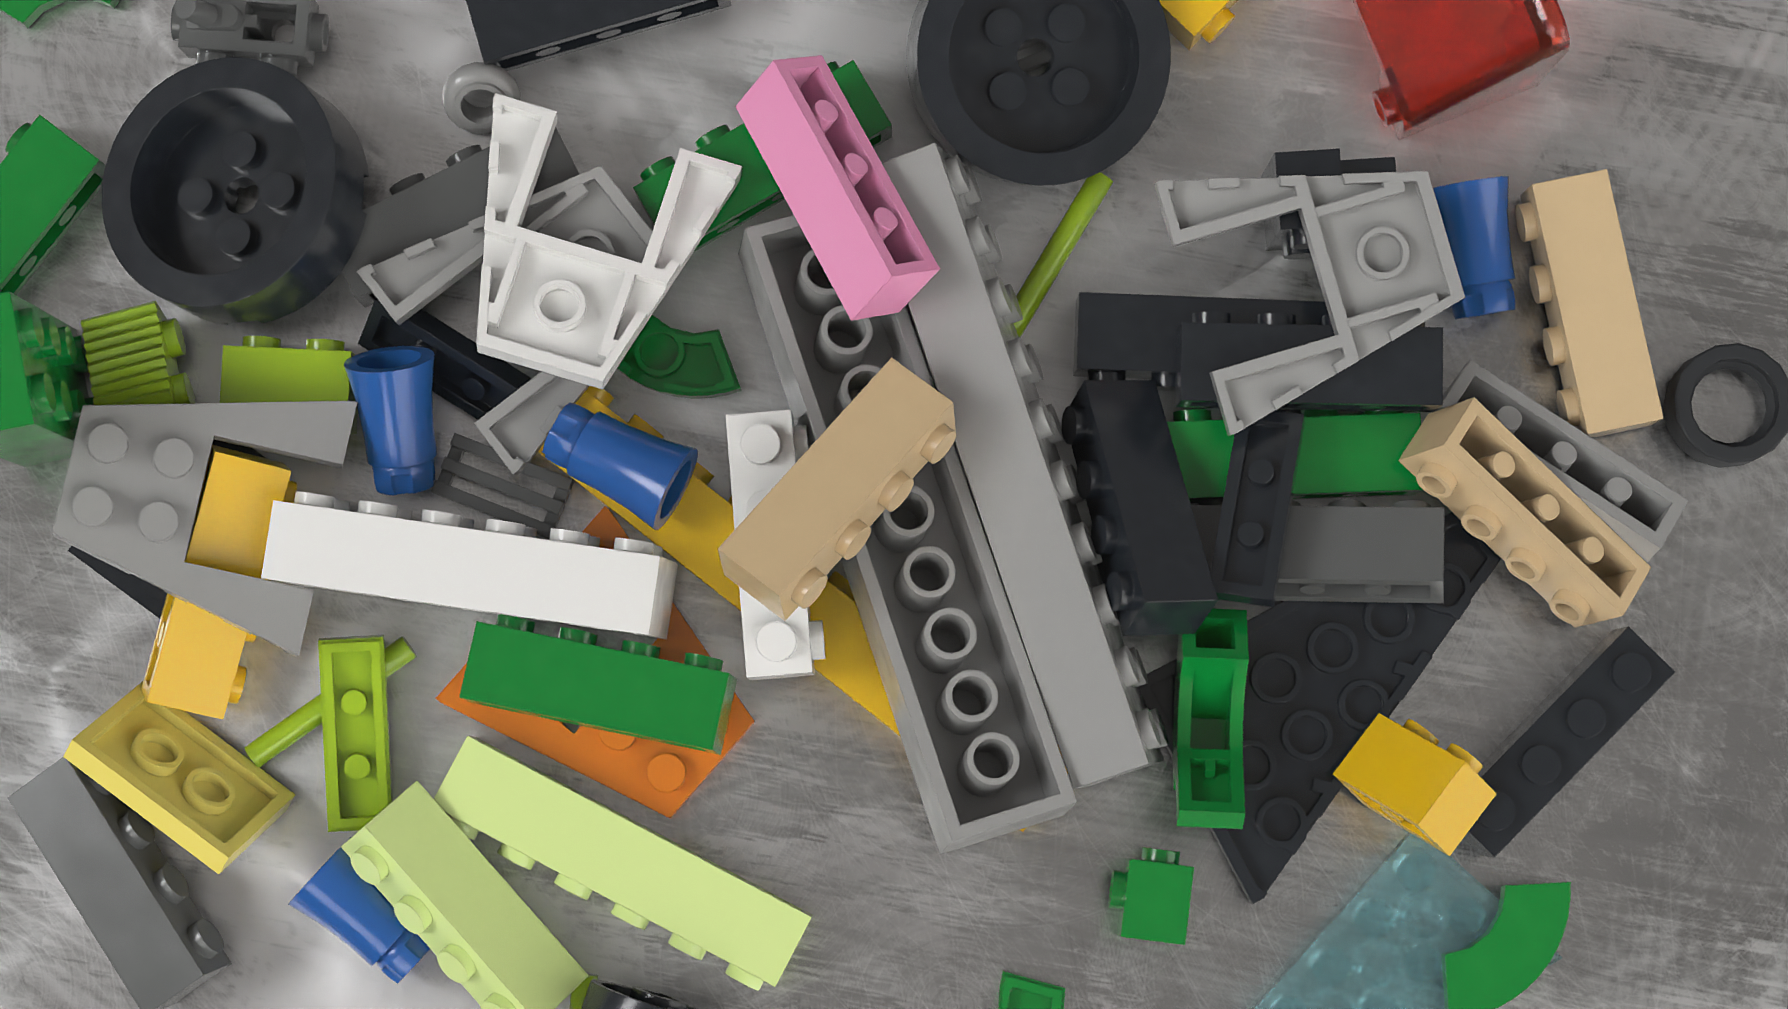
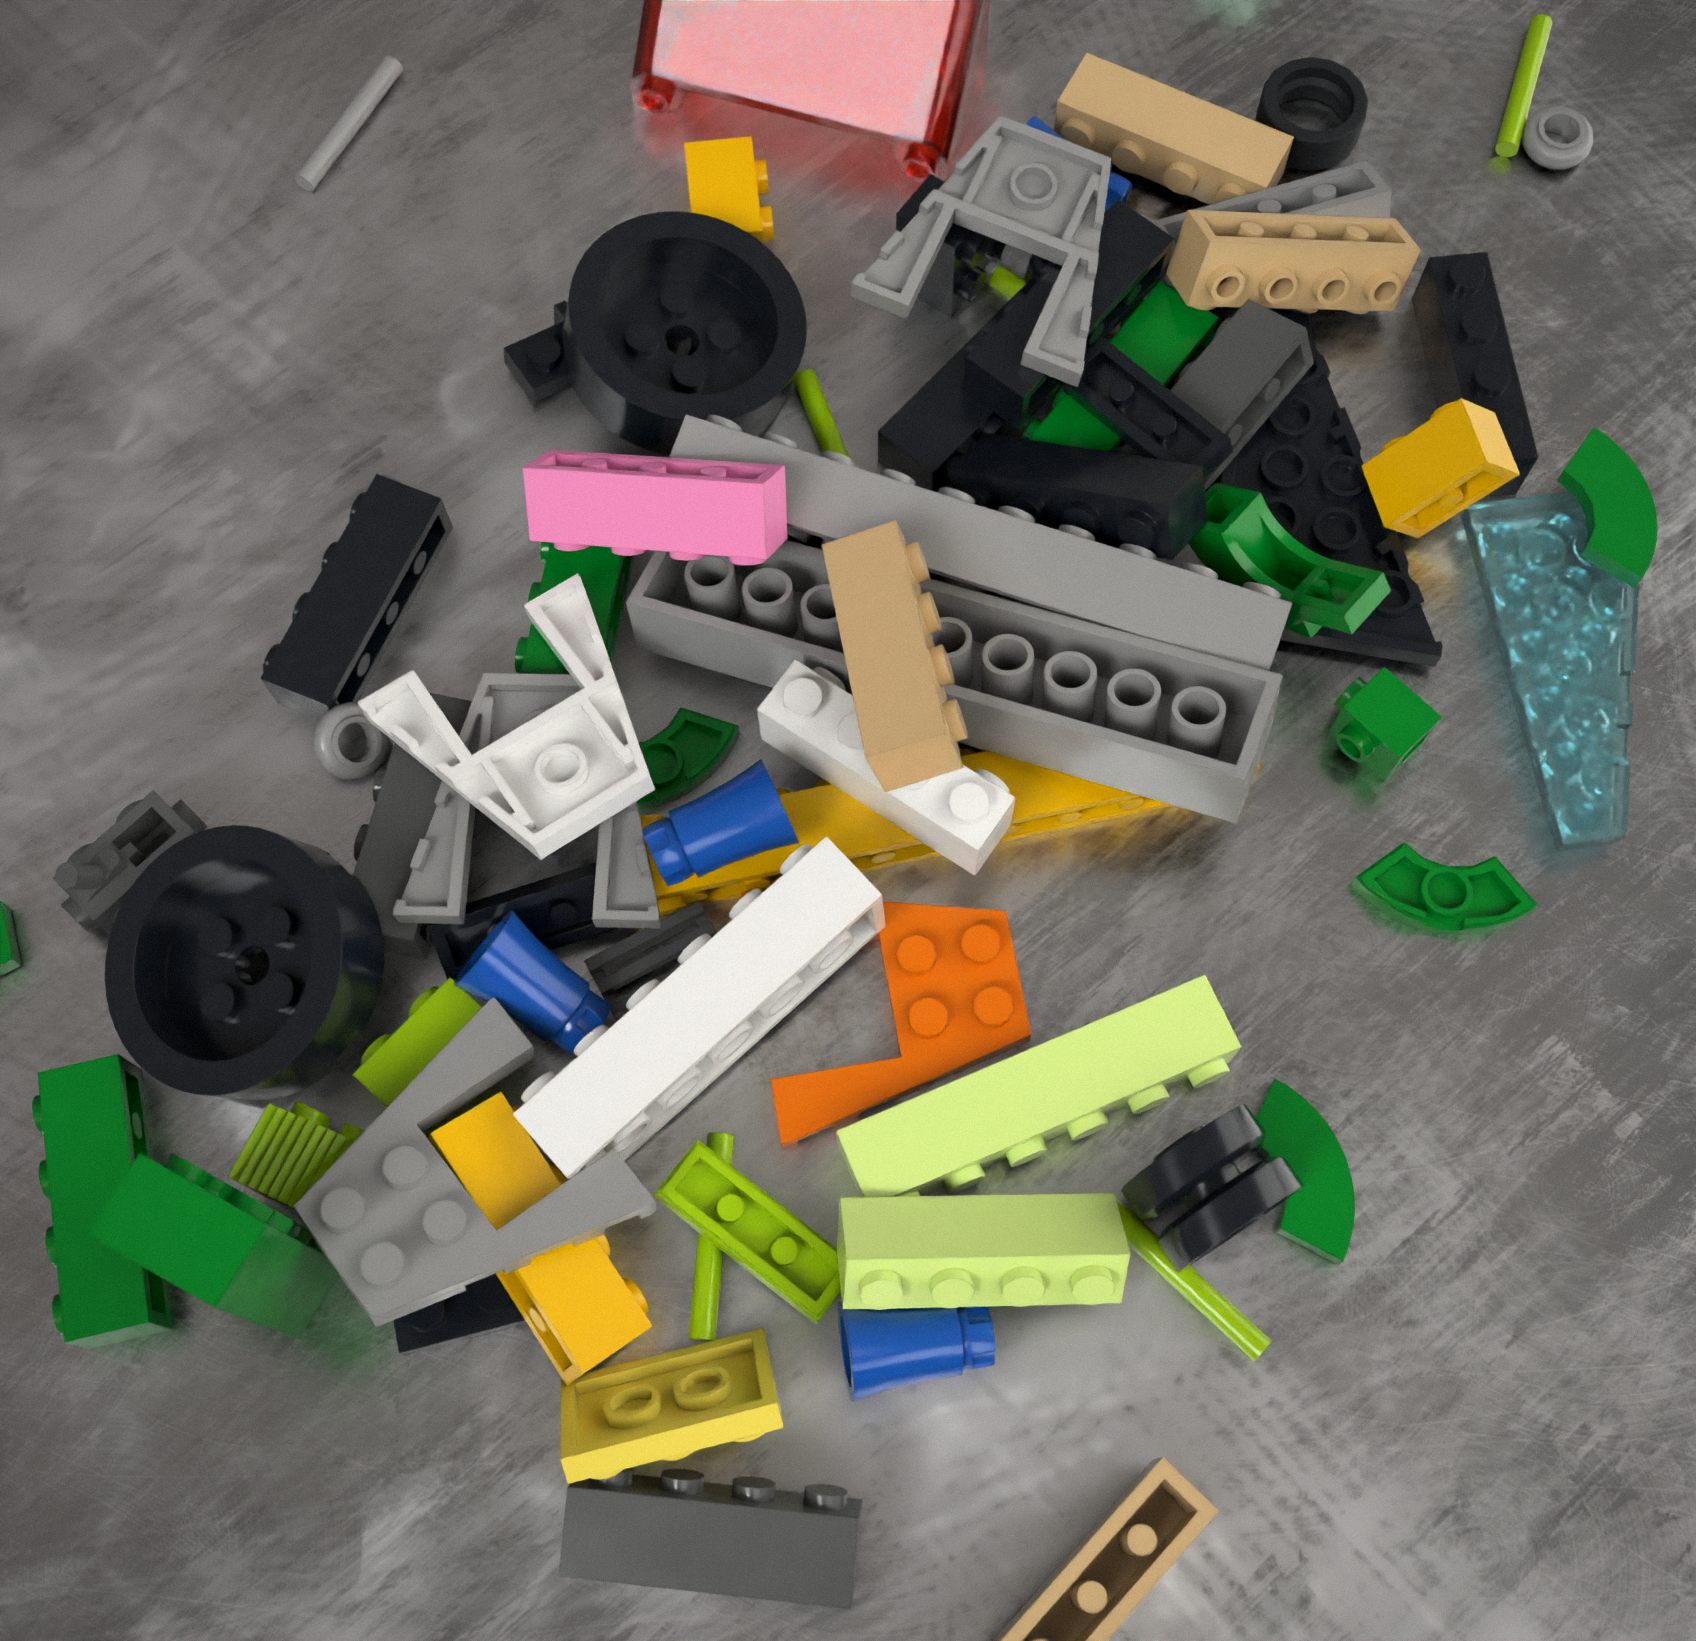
camera: 50 degrees left, 15 degrees down
green brick [459,614,737,755] -> none

